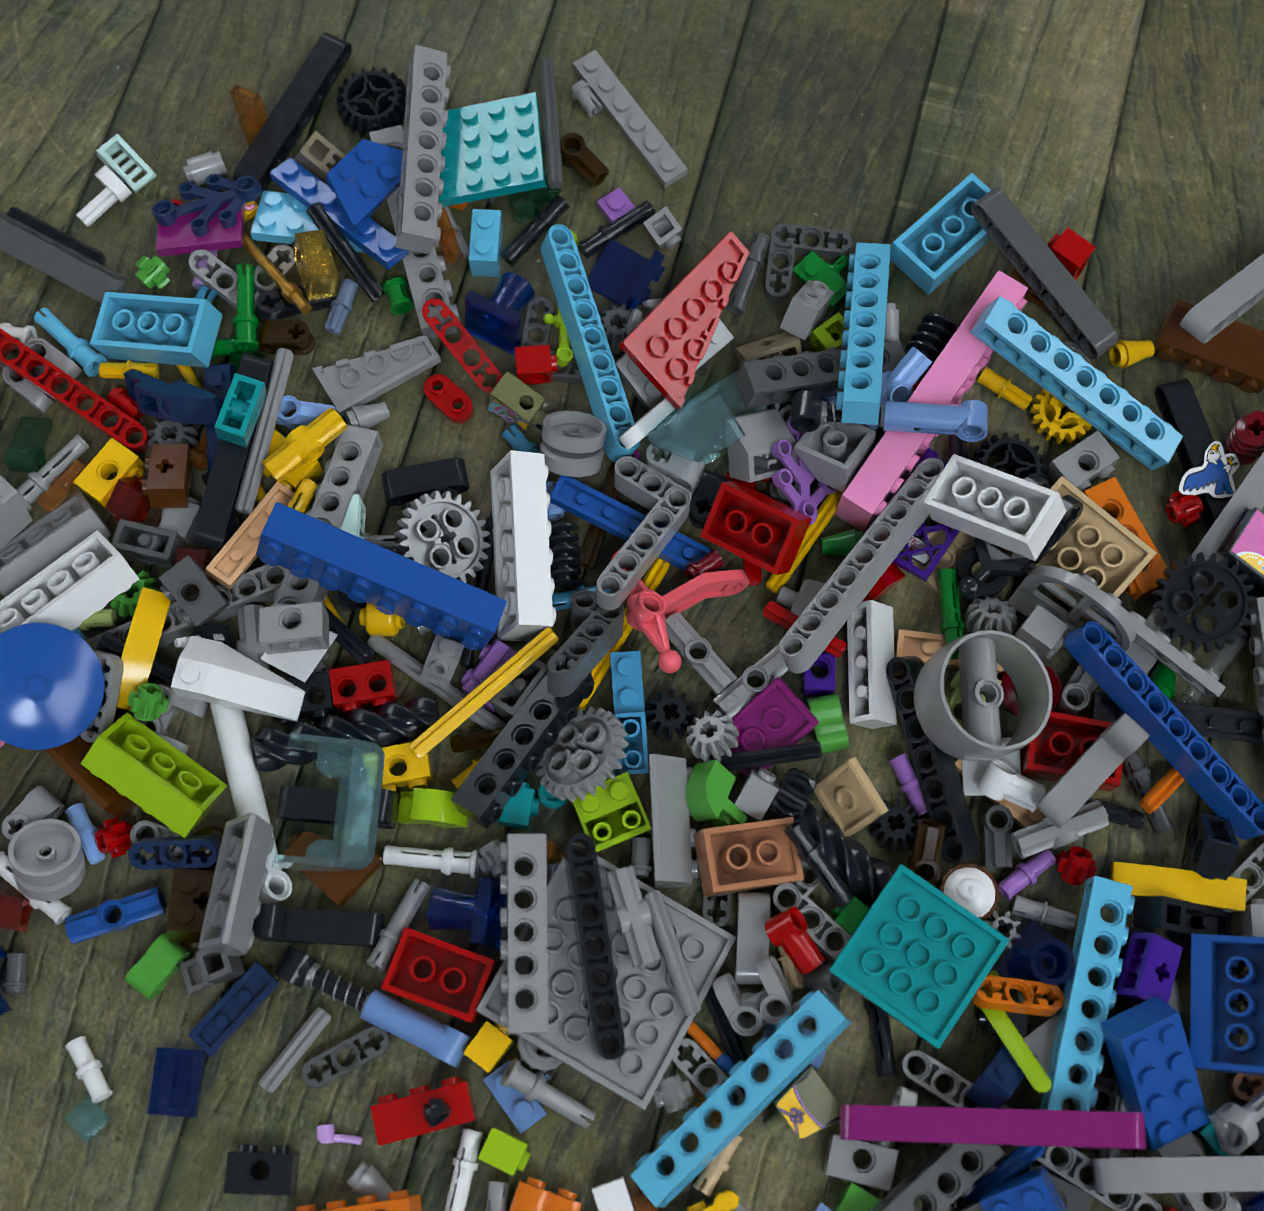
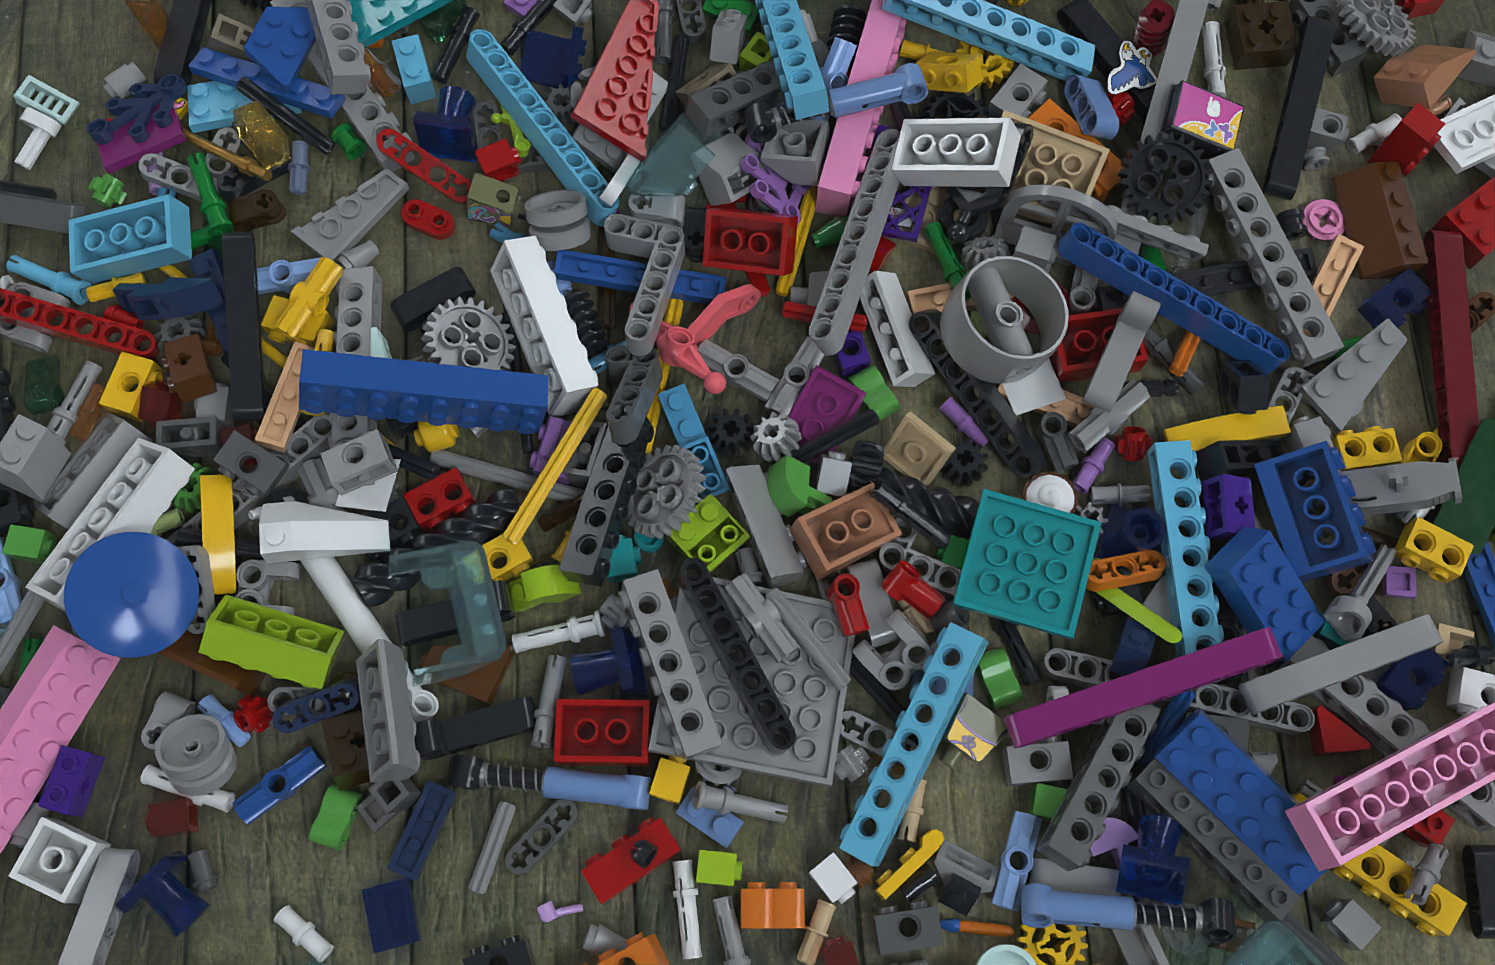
camera: 20 degrees left, 0 degrees up
bright green gear [127,683,169,721] -> none
teal brick [214,373,267,448] -> none
light grey axle [235,348,294,514] -> none
light grey brick [419,634,465,689] -> none
dark red pin [685,550,724,581] -> none
orange piece [687,1021,734,1073] -> none
dark brown piece [907,819,946,885] -> none
white piece [977,759,1046,812] -> none
none -> black axle [661,34,689,134]
none -> red piece [826,573,870,637]
none -> yellow brick [916,51,982,93]
none -> bright green axle [976,647,1023,711]
none -> medium blue beam [1064,74,1119,140]

